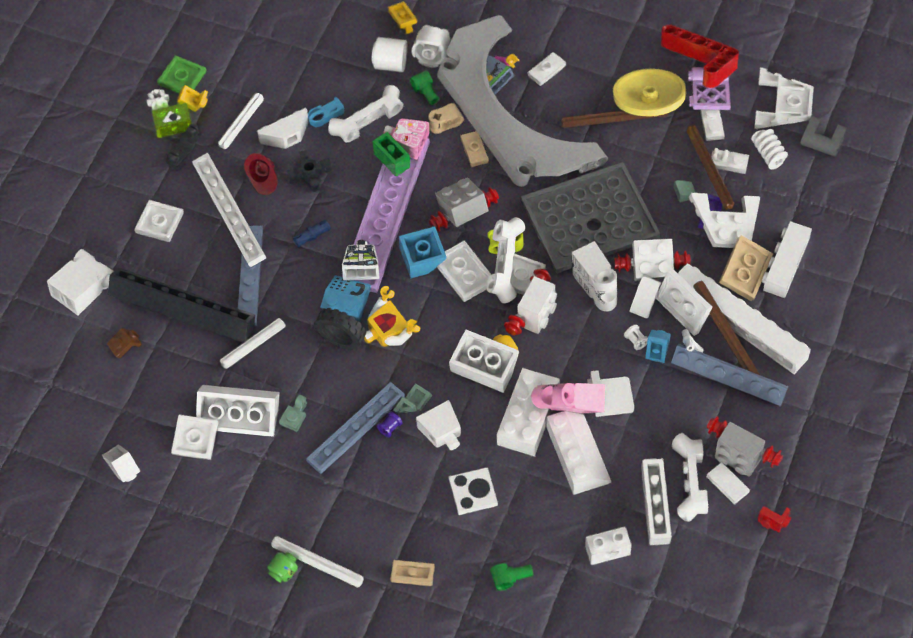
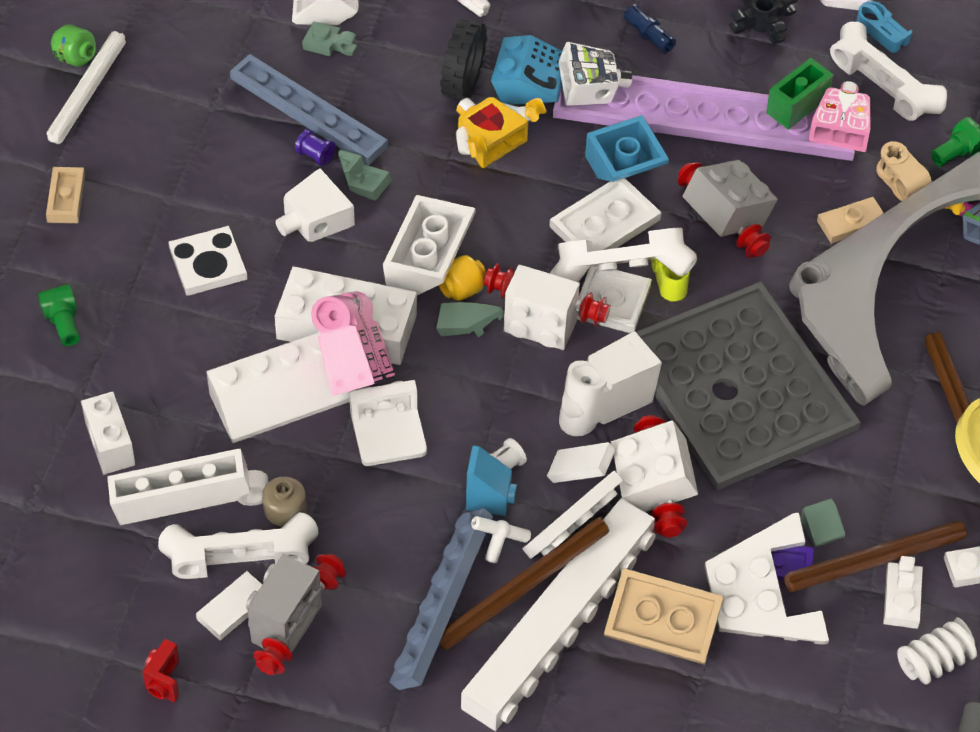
camera: 80 degrees right, 5 degrees down
white brick [762,221,812,298] -> none
none -> dark tan head [262,476,307,526]
none -> sand green slope [436,302,505,338]

